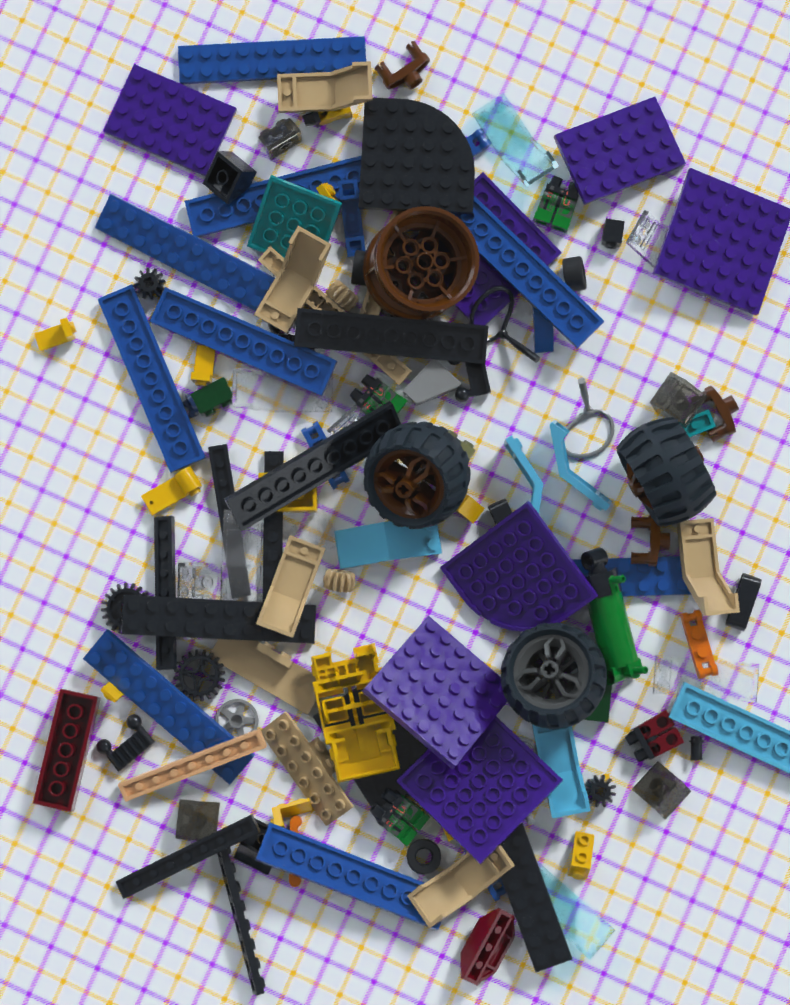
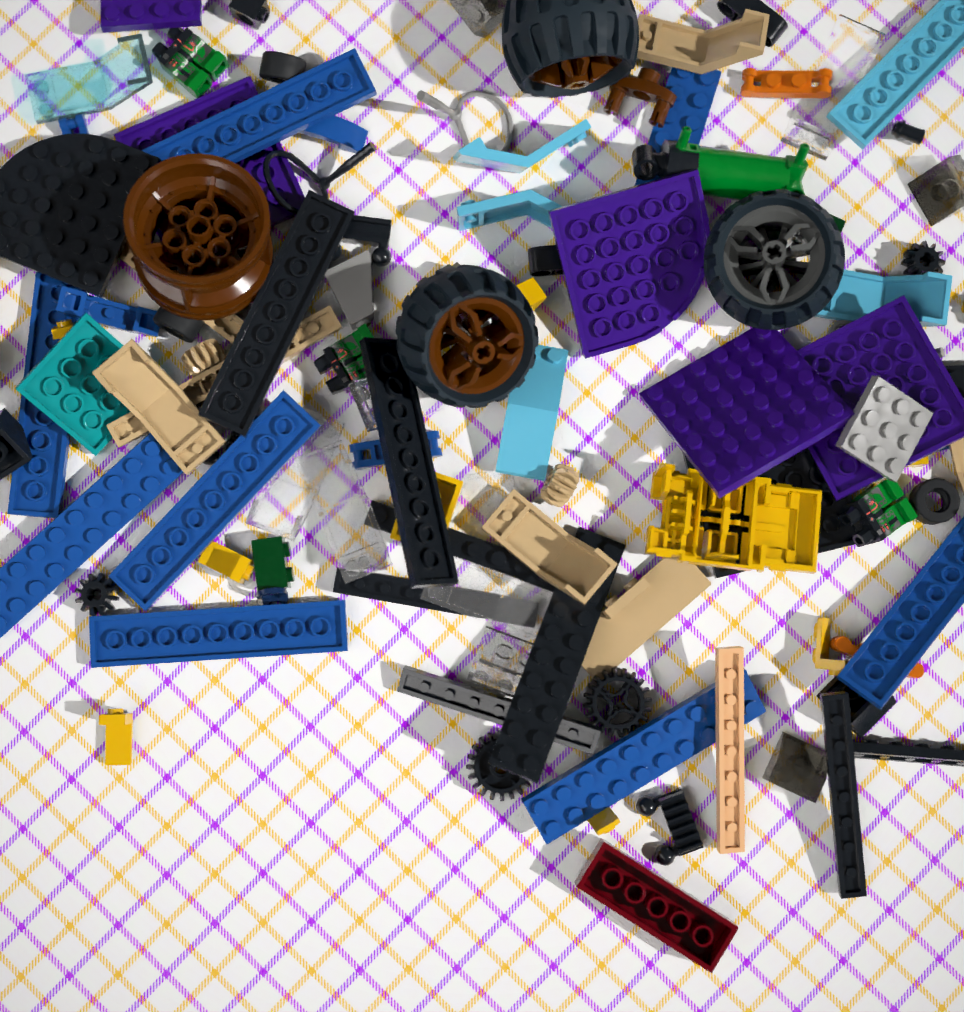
camera: 75 degrees left, 0 degrees up
yellow door [141,466,202,516] -> none
light grey wheel [215,699,259,736] -> none
tan bracket [261,712,354,826] -> none
dark red hips [625,709,685,762] -> none
none -> clear windscreen [294,440,393,584]
none -> light grey plate [835,375,933,482]

